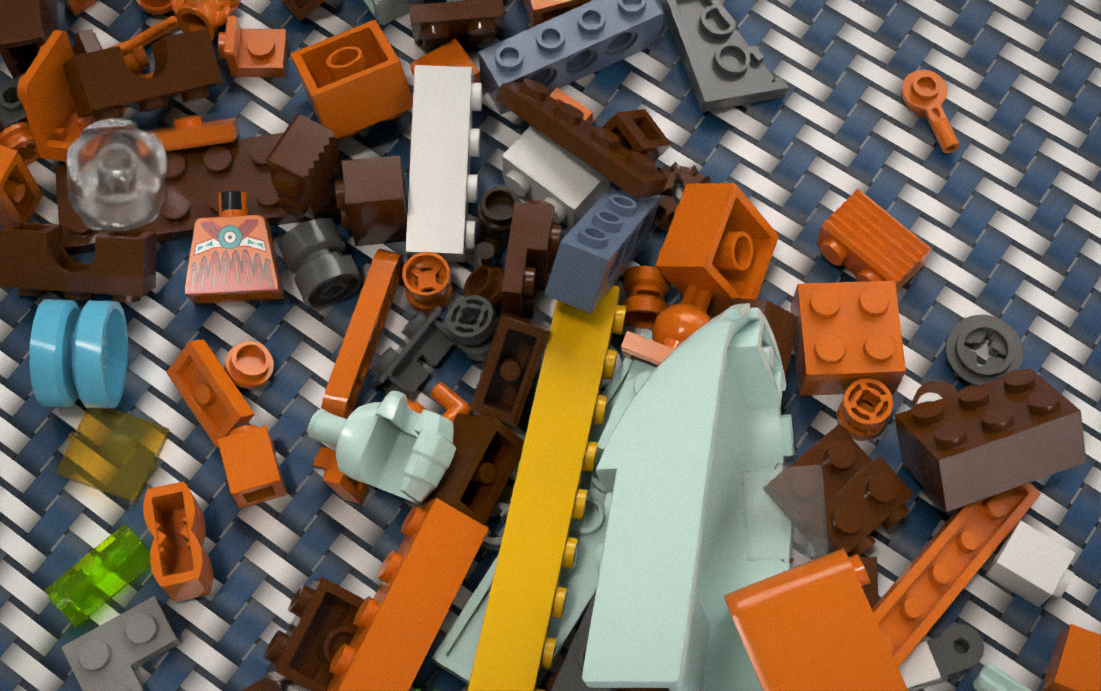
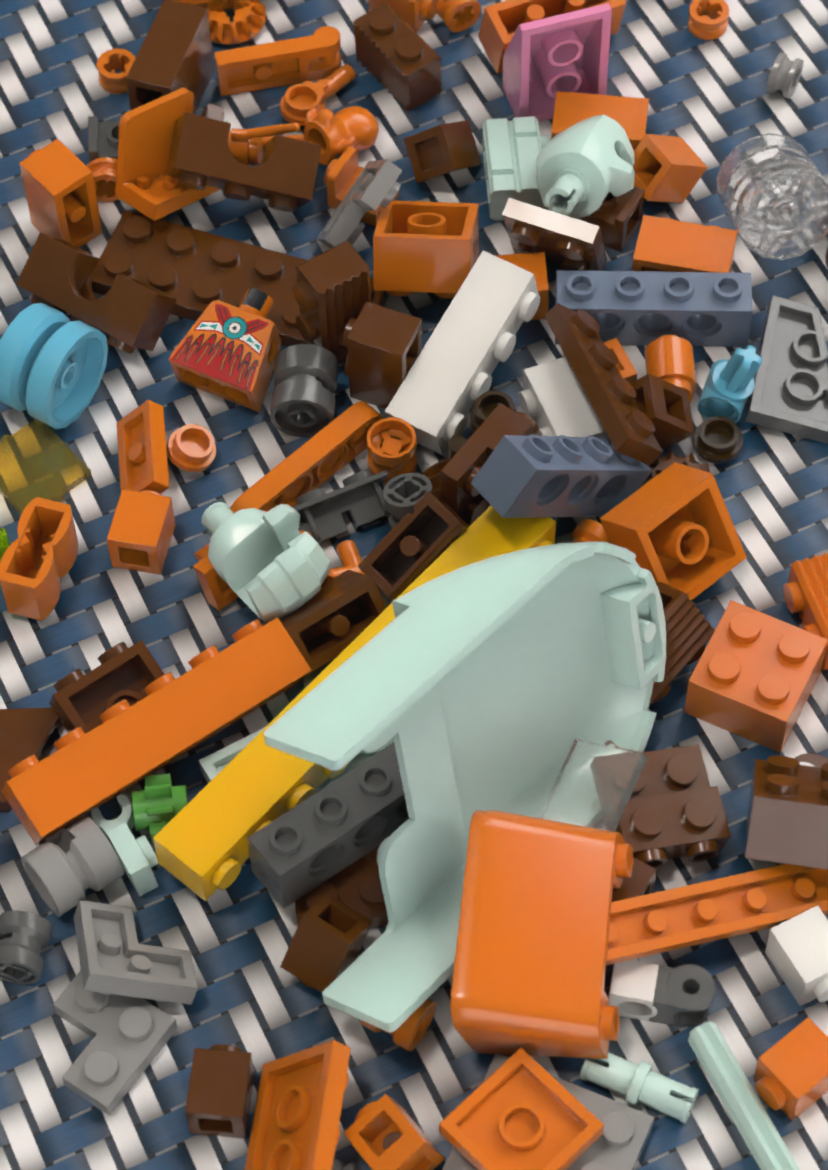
camera: 30 degrees right, 10 degrees down
clear brick [66,119,167,231] -> none
orange plate [140,115,239,154] -> none
orange wheel [836,378,893,441] -> none
none -> light grey plate [317,159,403,249]
none -> orange brick [644,335,697,403]
none -> dark brown plate [693,416,743,464]
none -> medium azure axle [697,345,762,423]

